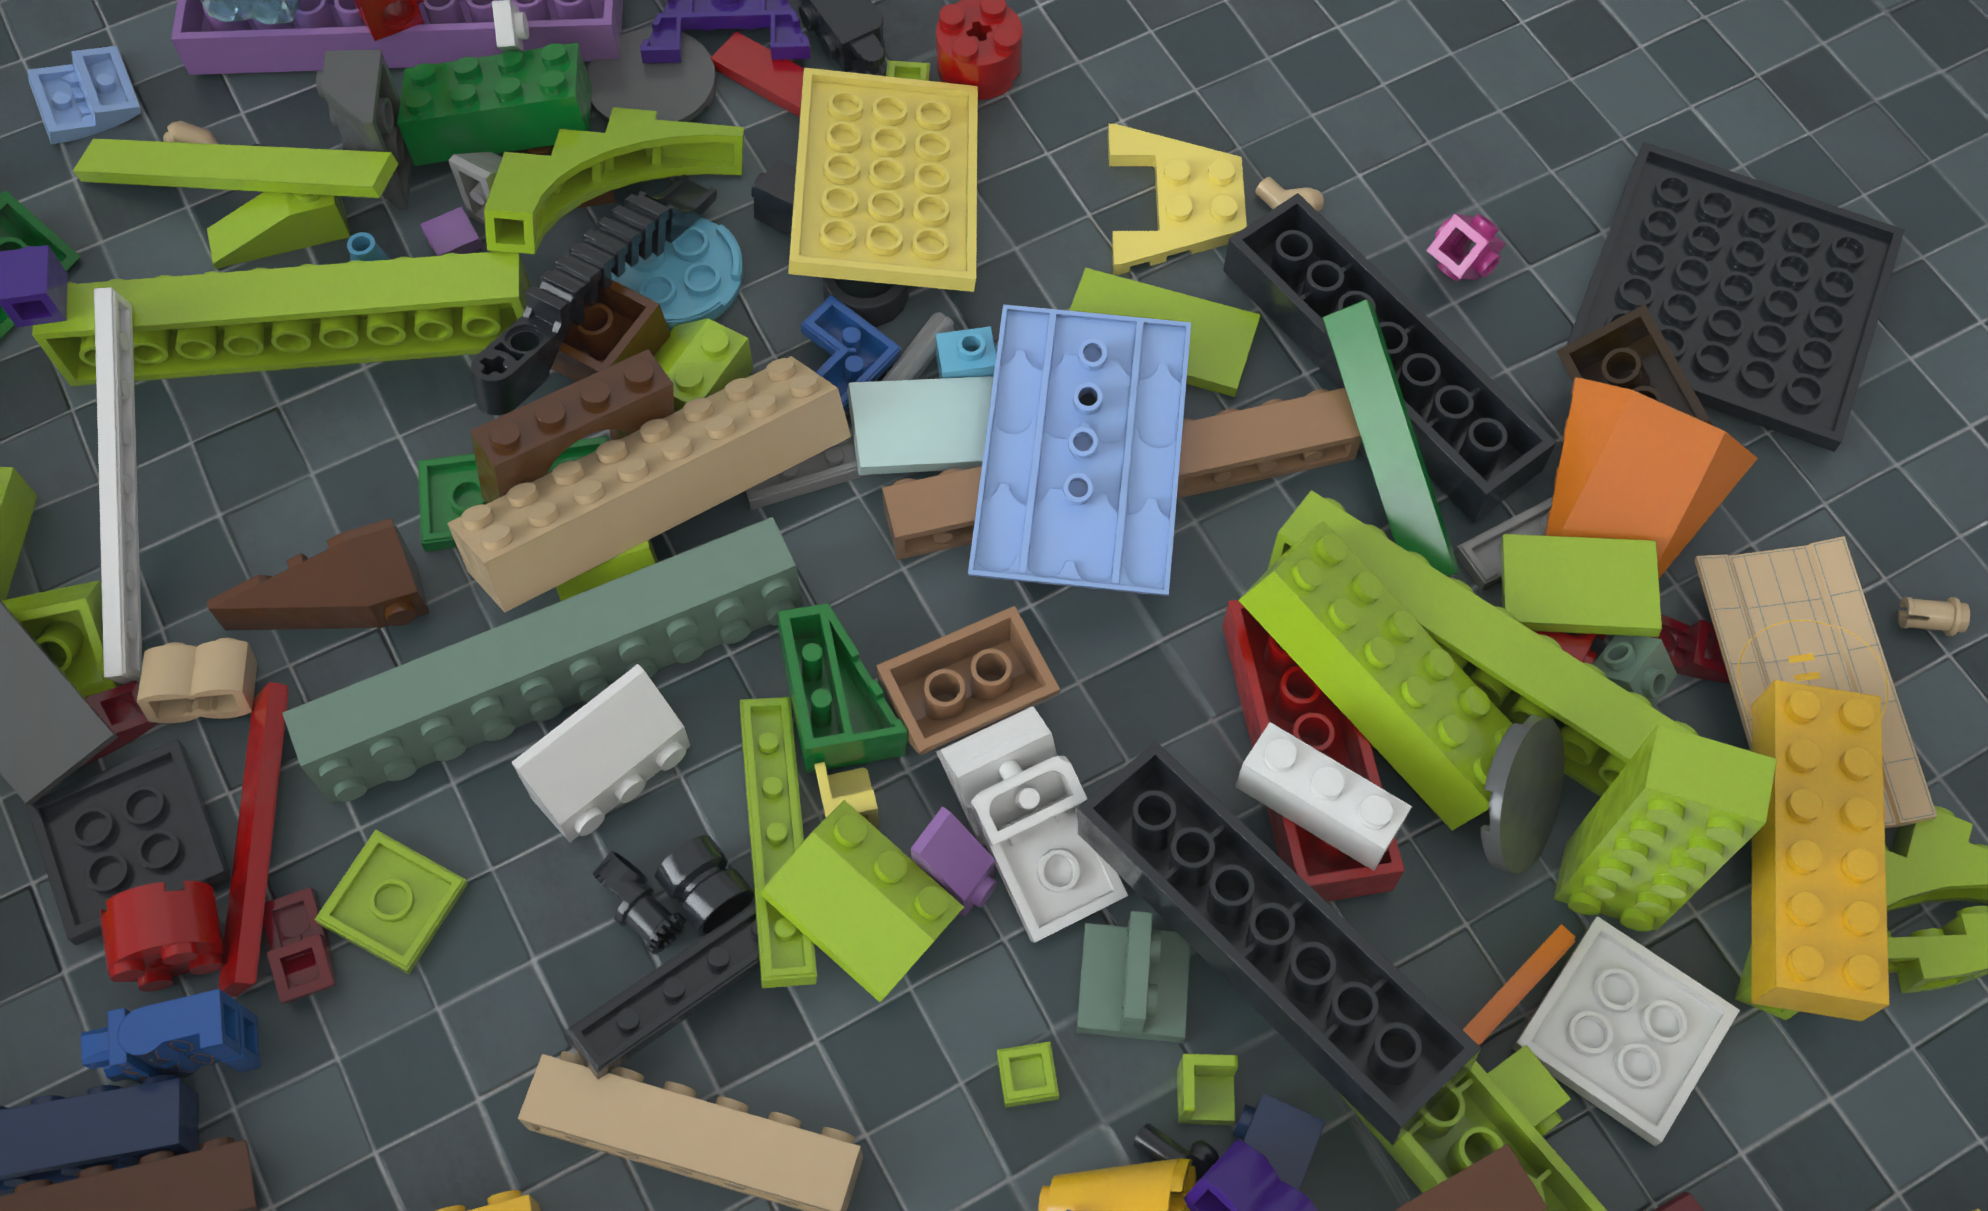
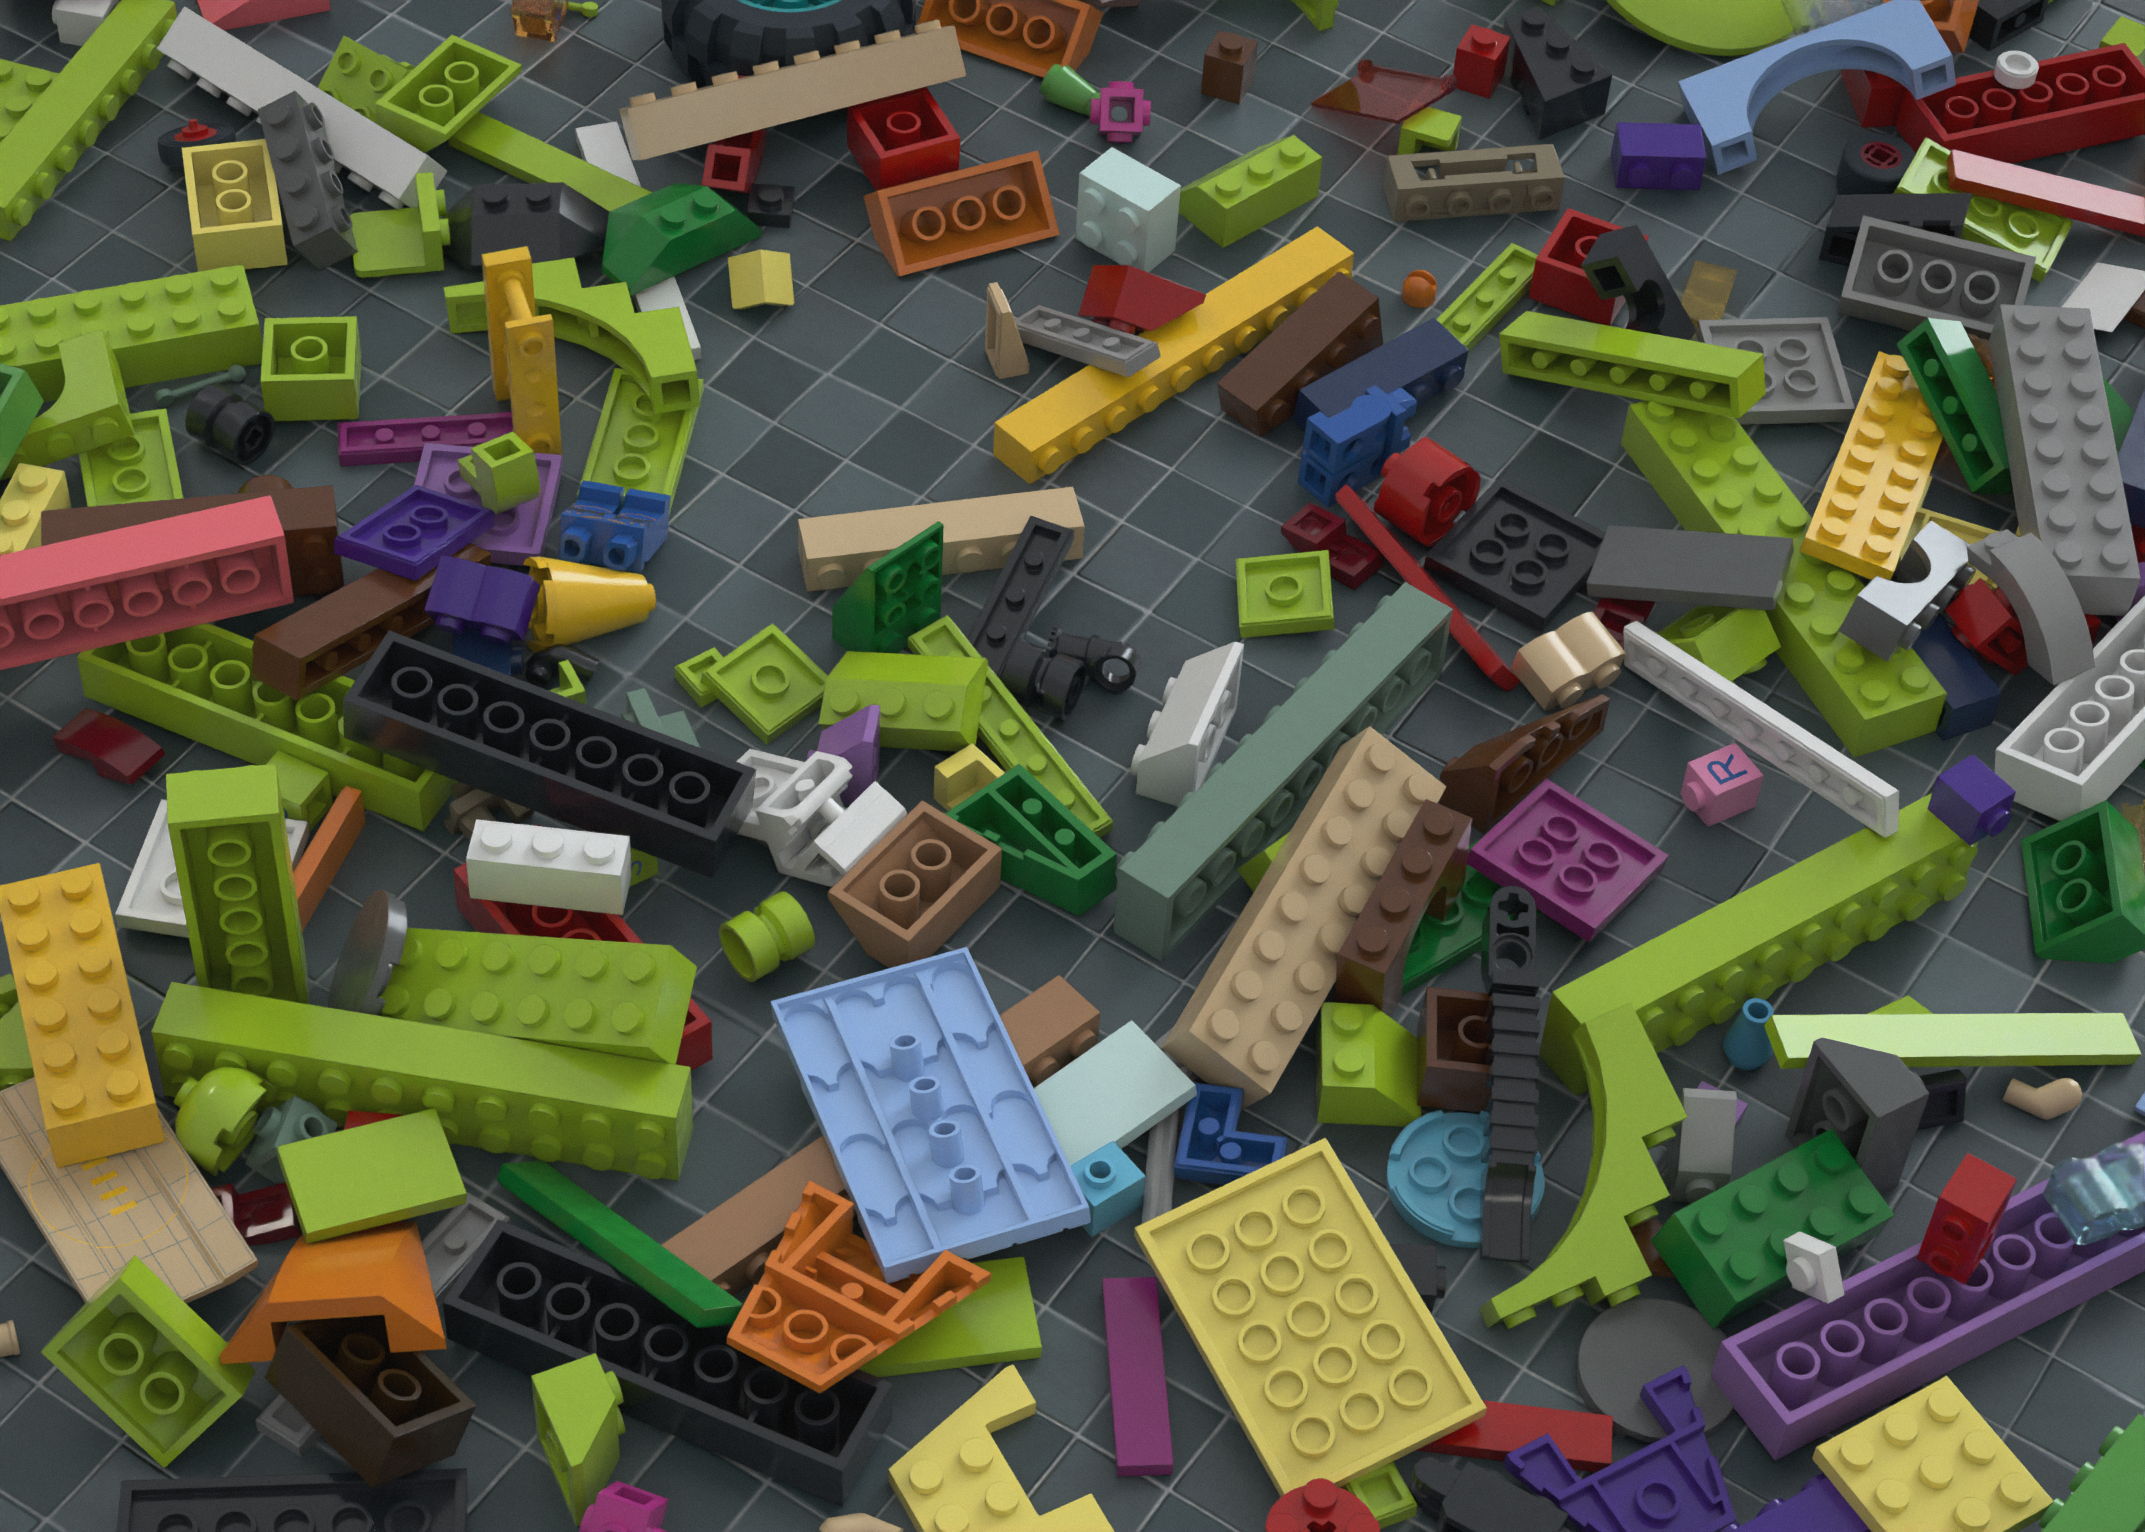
camera: 150 degrees right, 15 degrees down
none -> lime slope [41,1255,256,1468]
none -> lime cylinder [174,1067,277,1176]
none -> lime slope [531,1353,626,1526]
none -> lime tile [701,623,828,745]
none -> lime wheel [719,891,815,982]
none -> orange wedge [727,1180,991,1393]
none -> green slope [832,521,944,654]
none -> magenta tile [1101,1277,1173,1476]
none -> magenta plate [1467,778,1669,943]
none -> bright pink brick [1680,743,1764,827]

